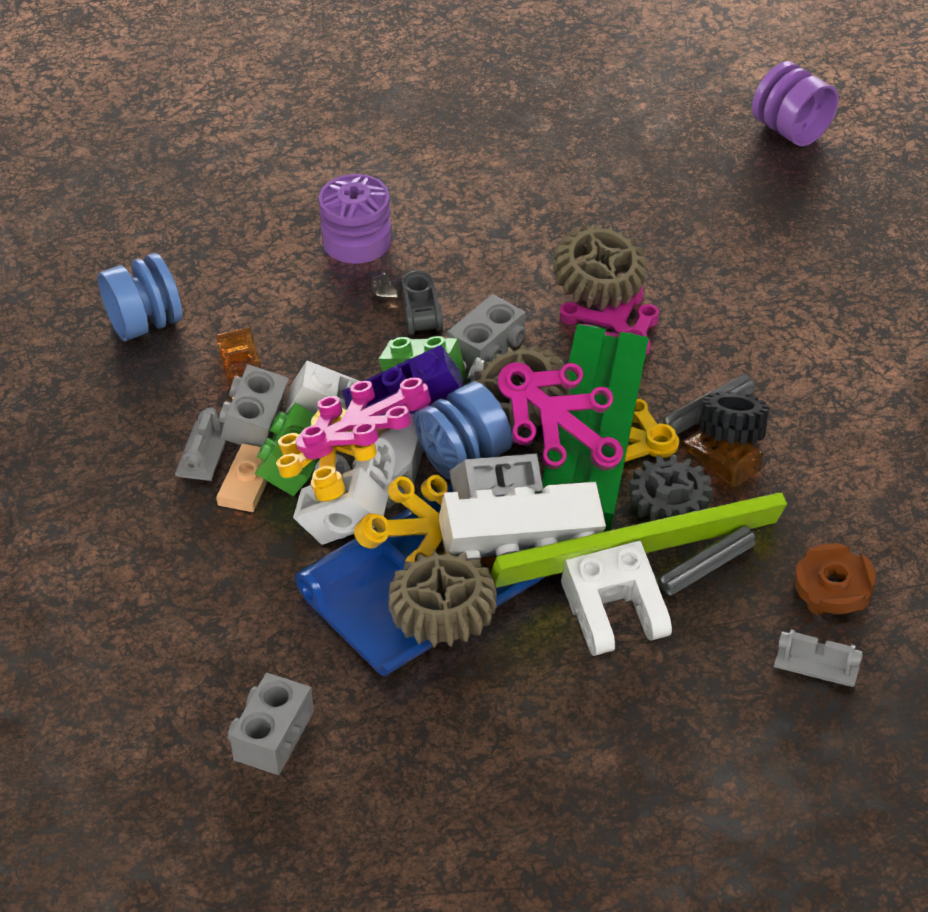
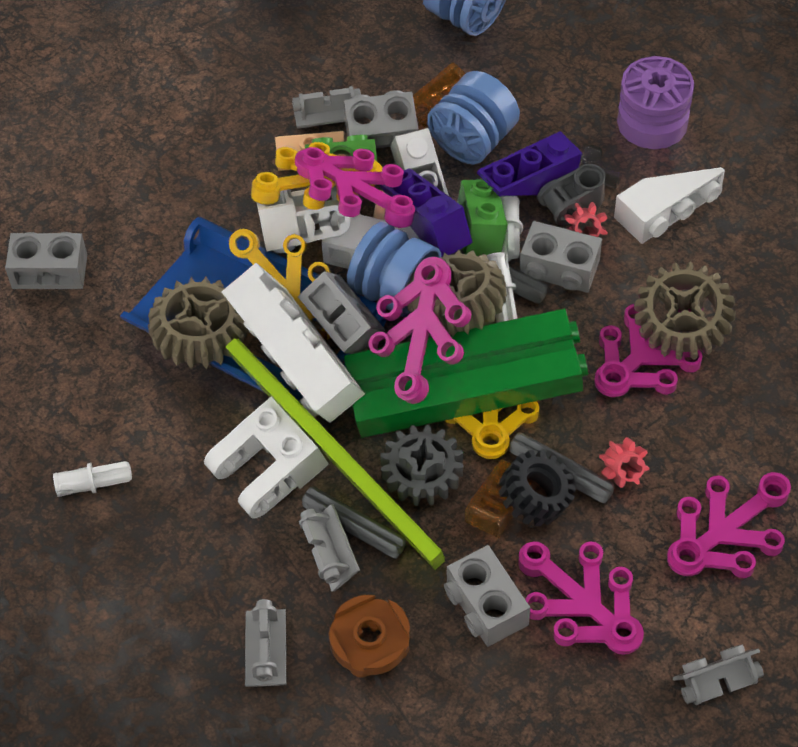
camera: 70 degrees right, 10 degrees up
none -> white axle [53,461,132,497]
none -> light grey hinge [299,504,360,592]
none -> medium blue wheel [427,71,520,165]
none -> light grey brick [444,545,530,647]
none -> dark purple slope [477,131,582,196]
none -> dark pink plant [518,541,644,655]
none -> coral gear [564,202,608,237]
none -> coral gear [599,437,650,488]
none -> white slope [614,167,725,244]
none -> dark pink plant [667,472,791,578]

